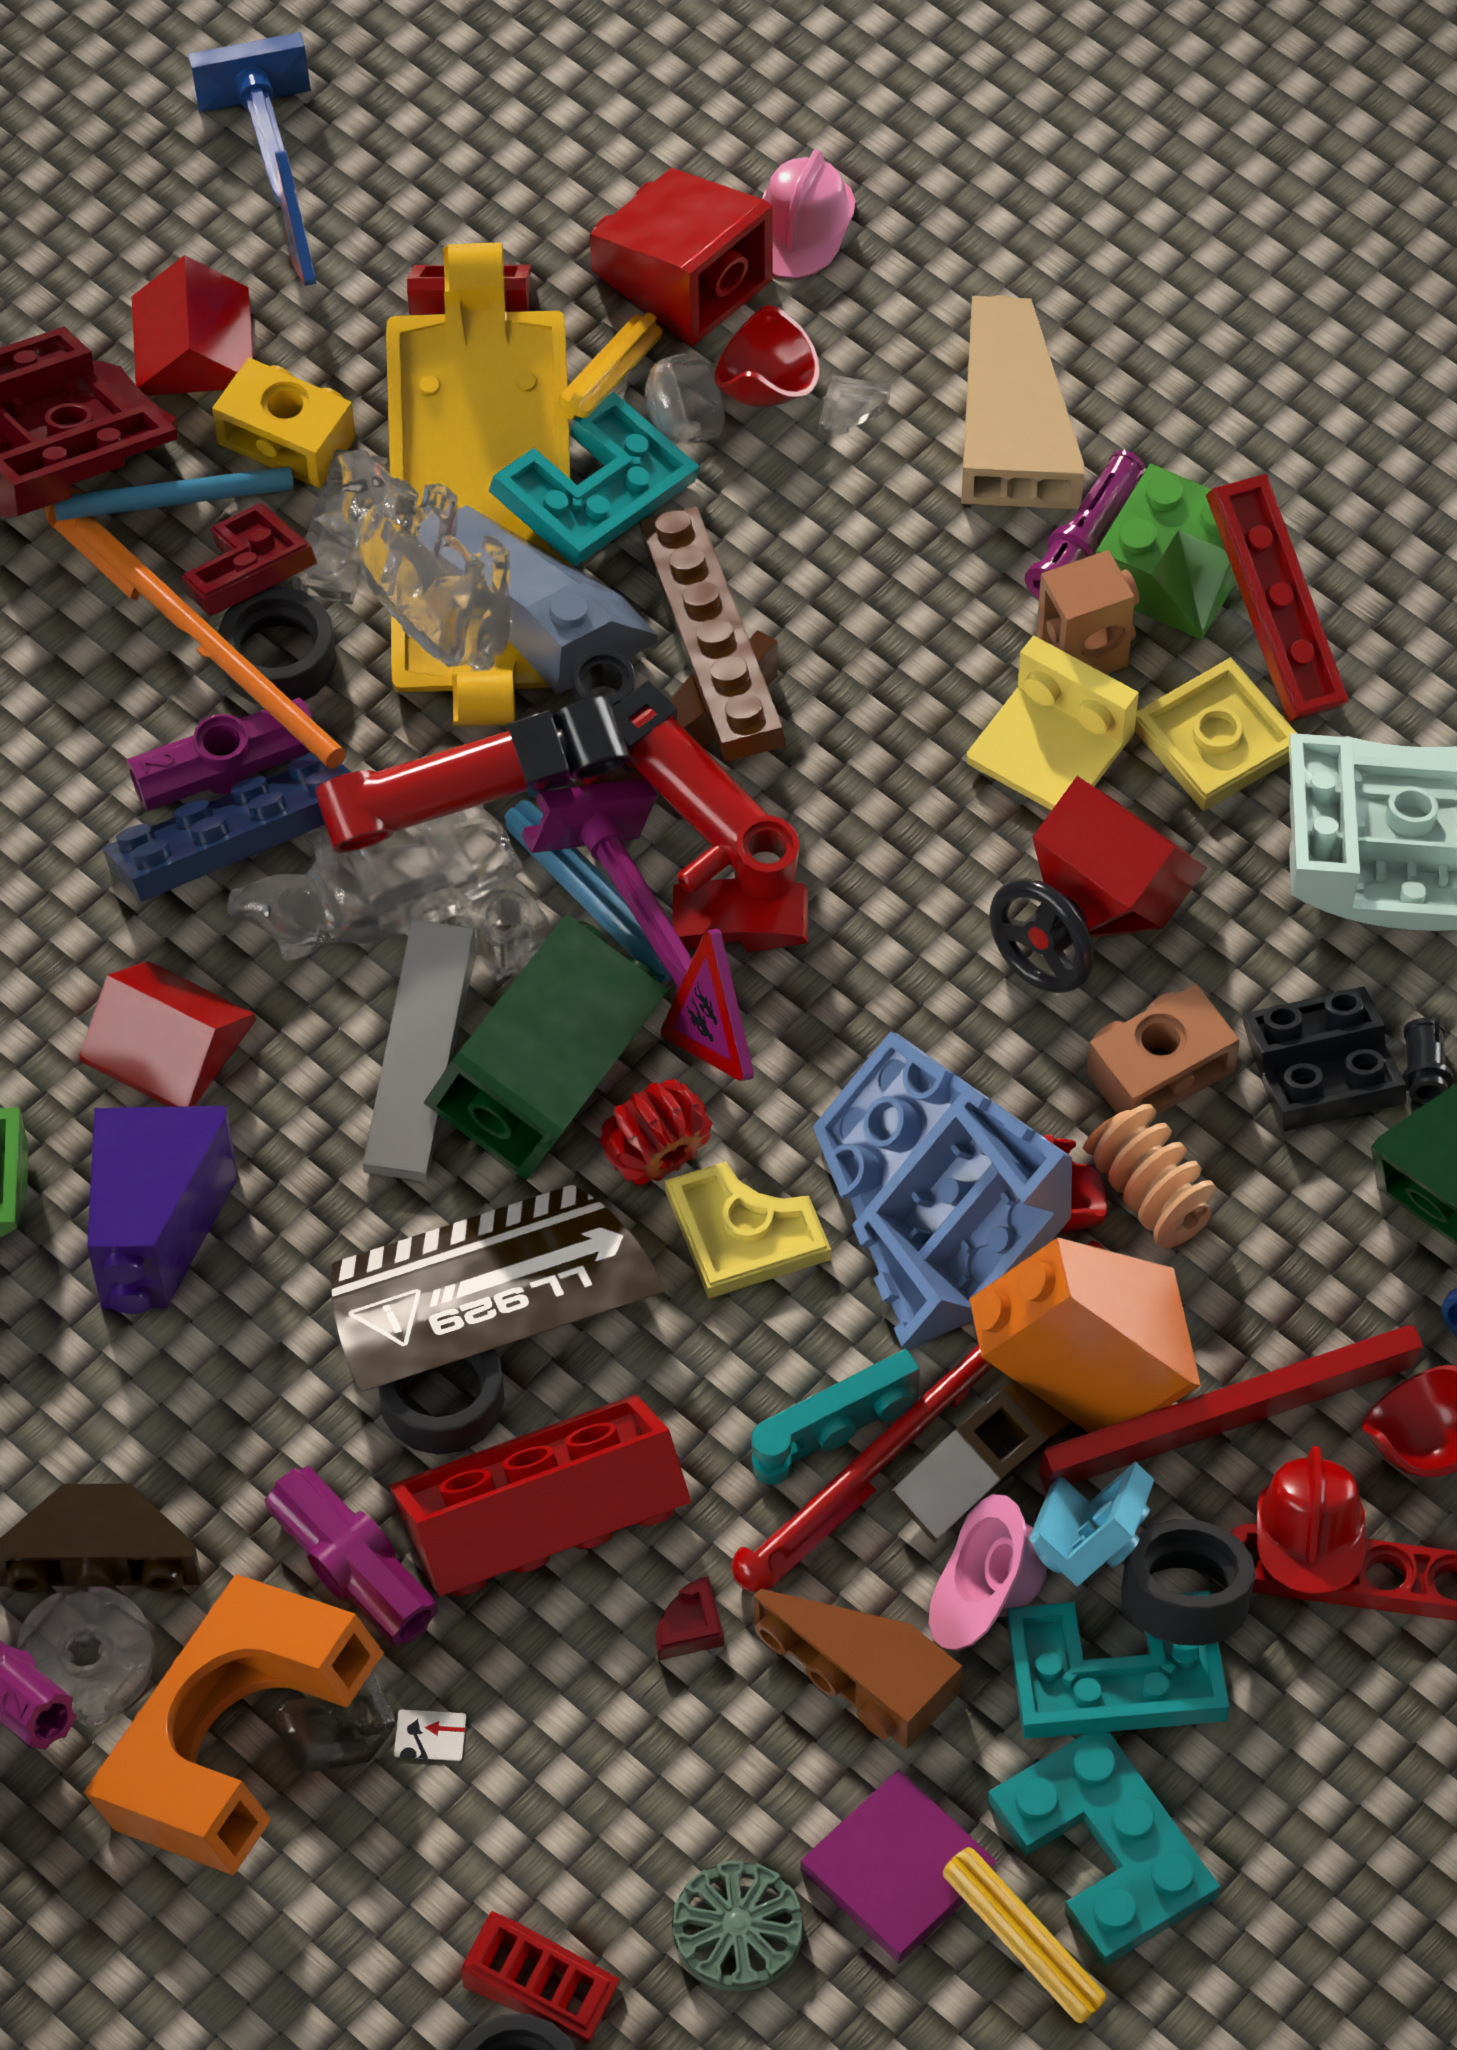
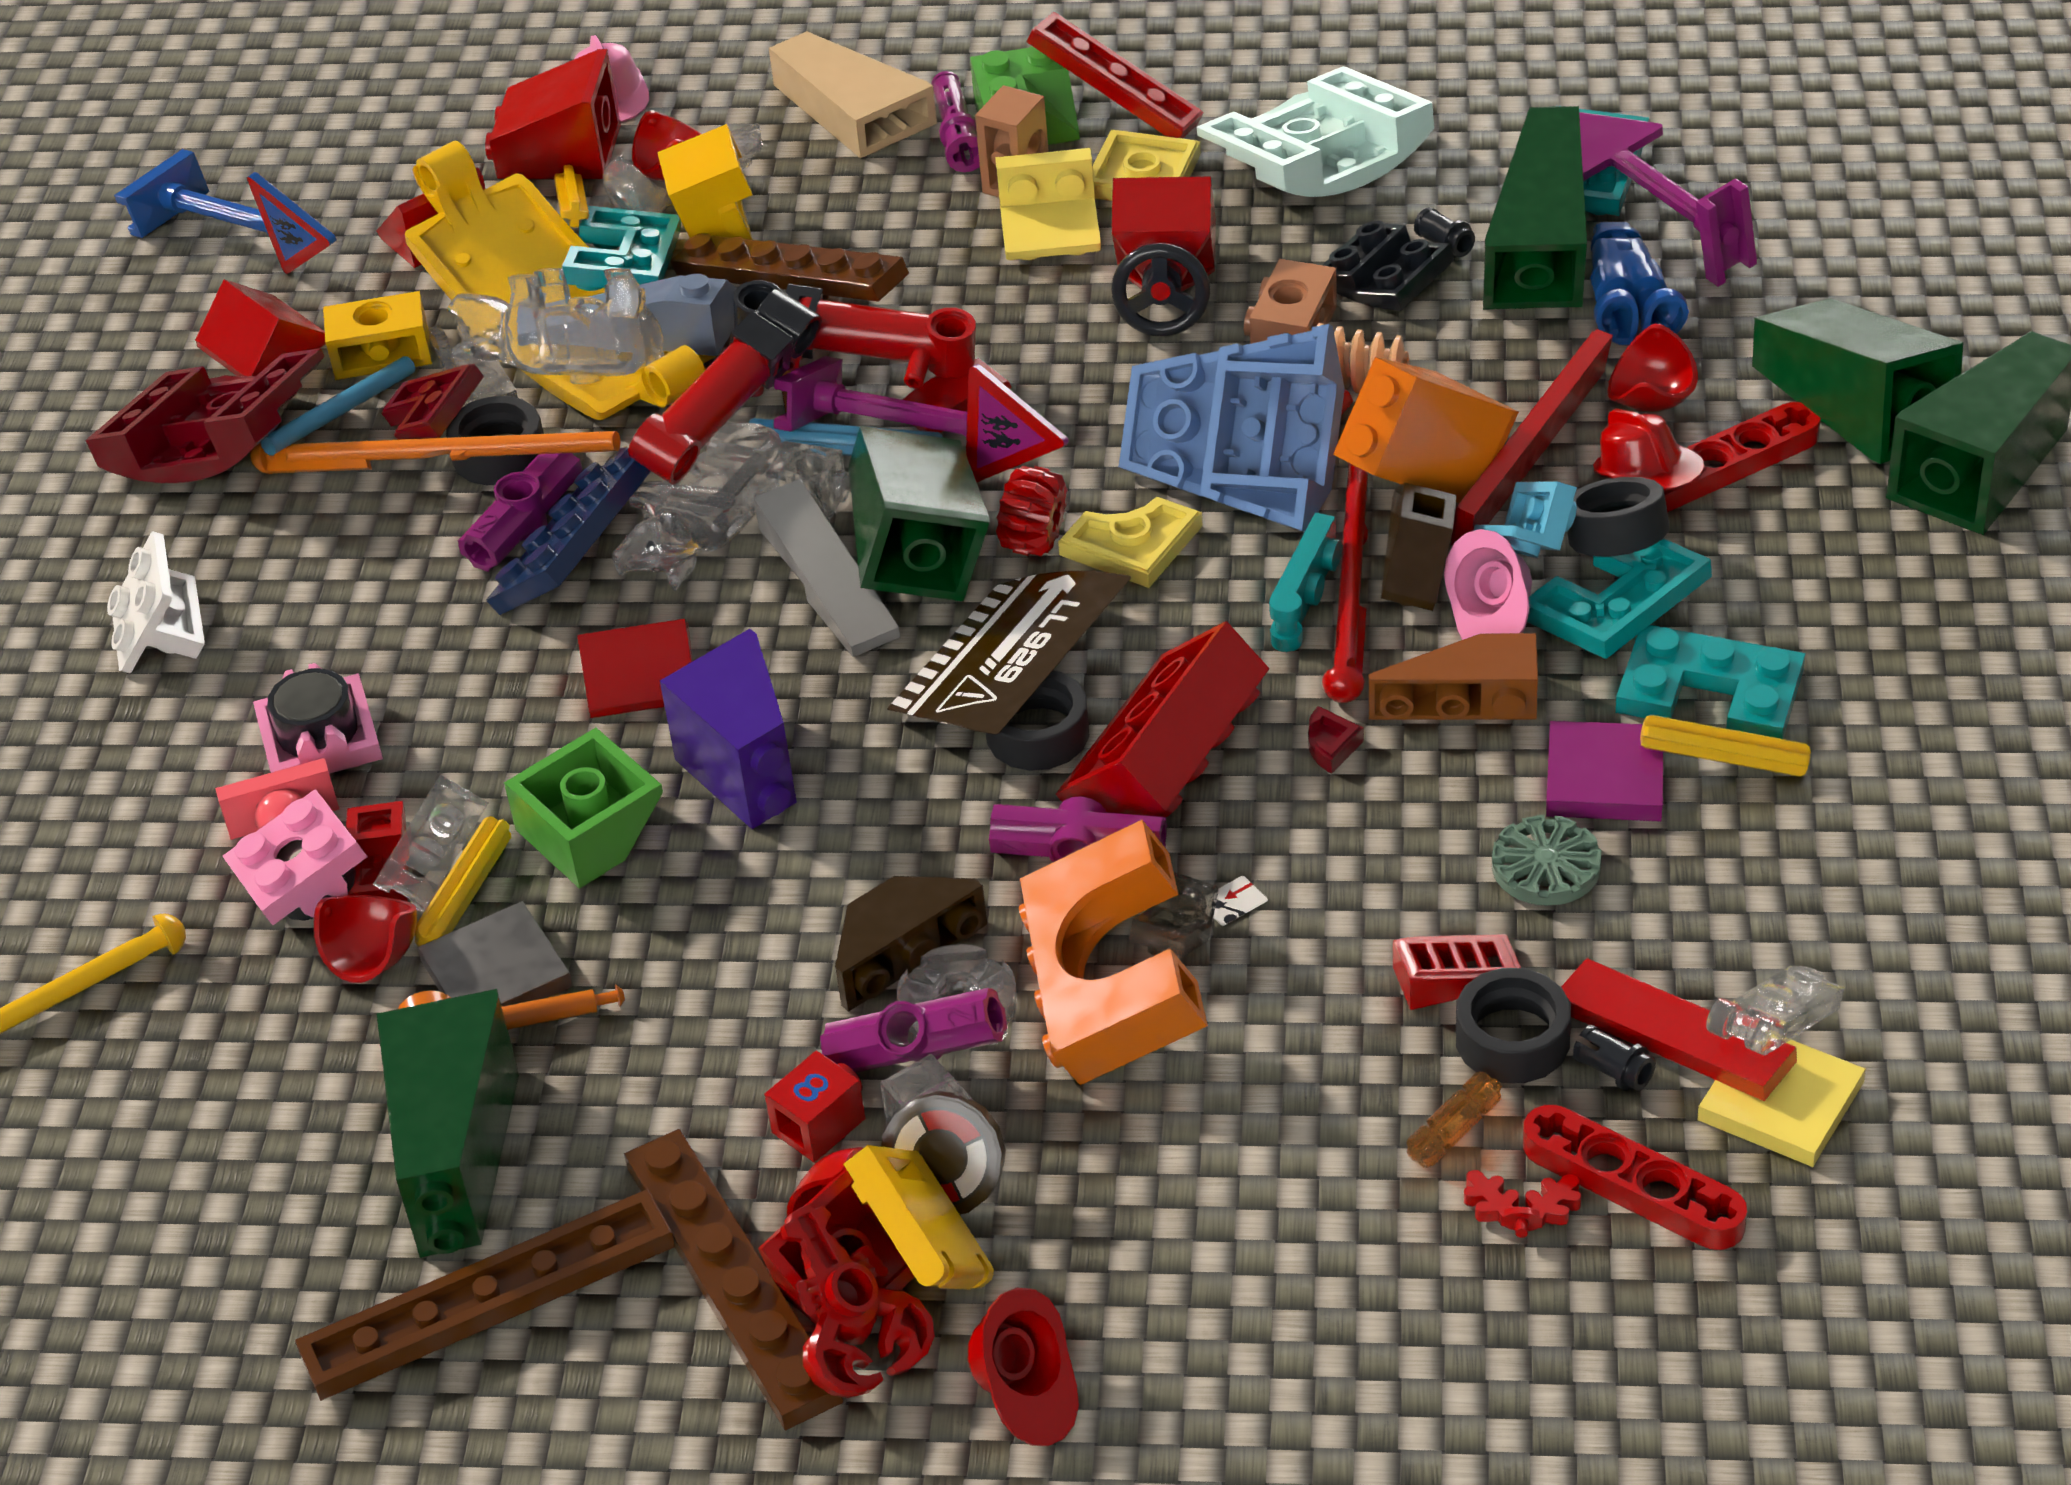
camera: 35 degrees left, 15 degrees down
none -> yellow plate [657,124,753,240]

